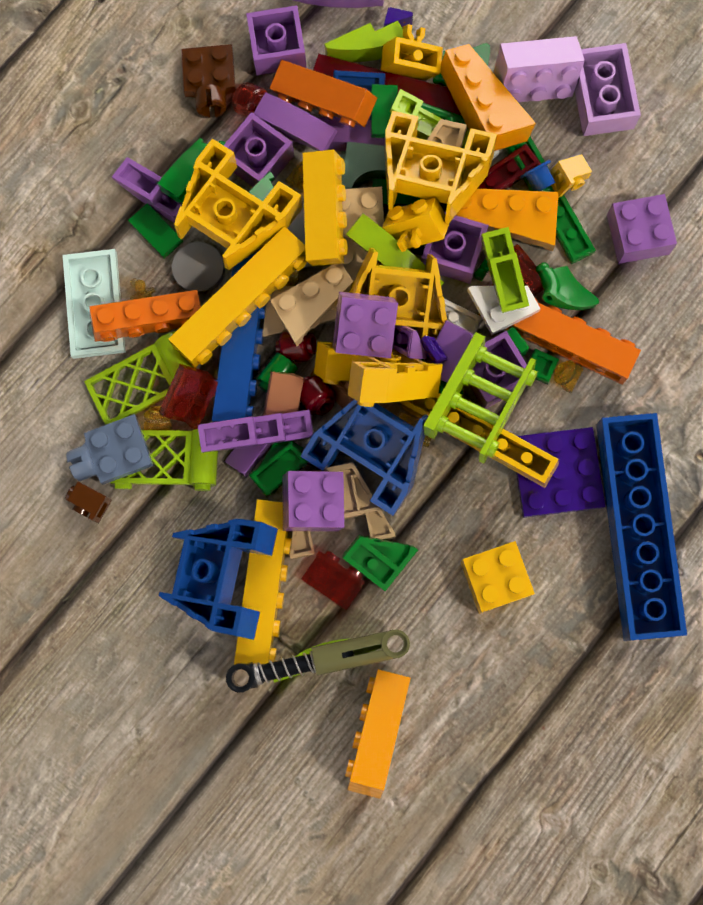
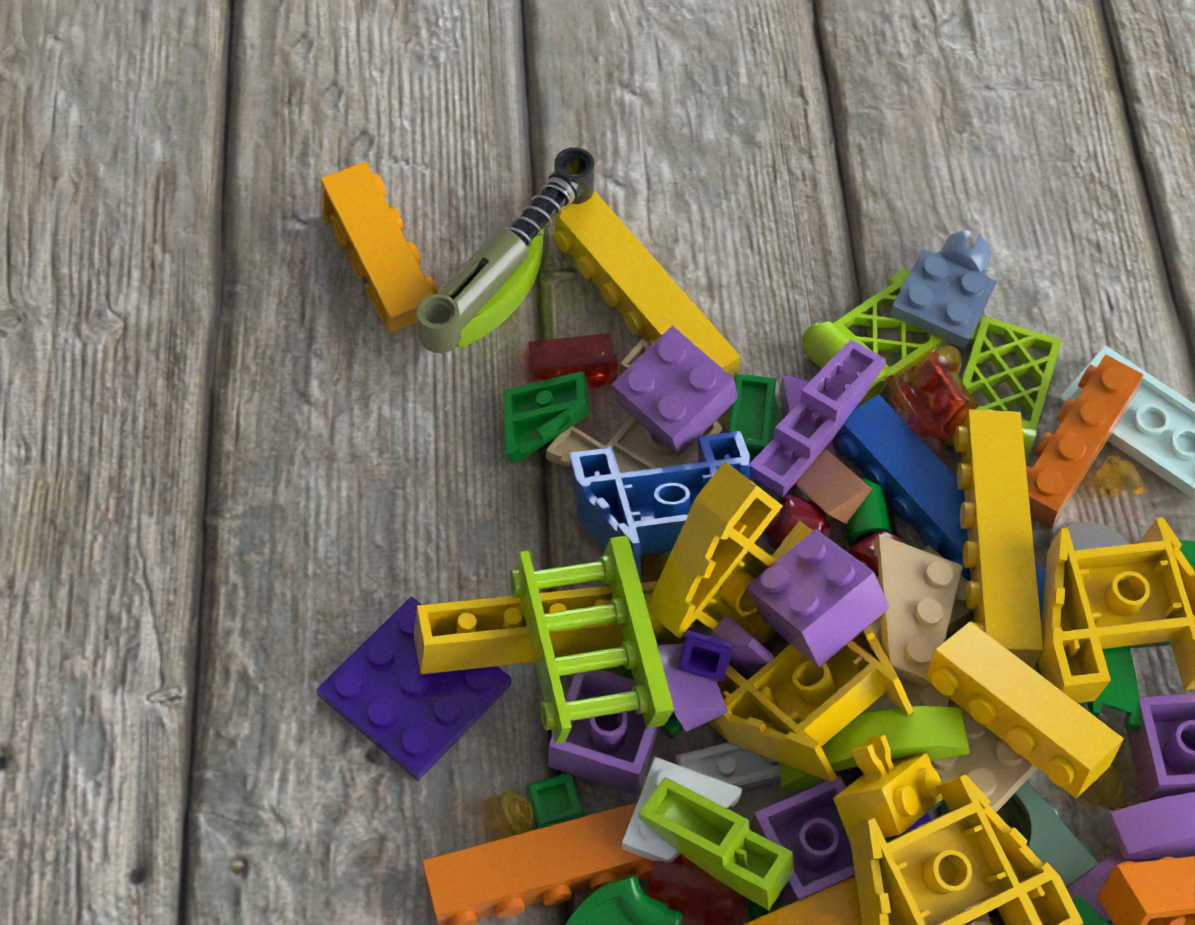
camera: 130 degrees right, 20 degrees down
reddish brown brick [65,481,112,524] -> none
blue wedge [159,519,278,640] -> none
yellow brick [460,541,535,614] -> none
green tile [507,327,529,357] -> none
blue brick [596,413,687,641] -> none

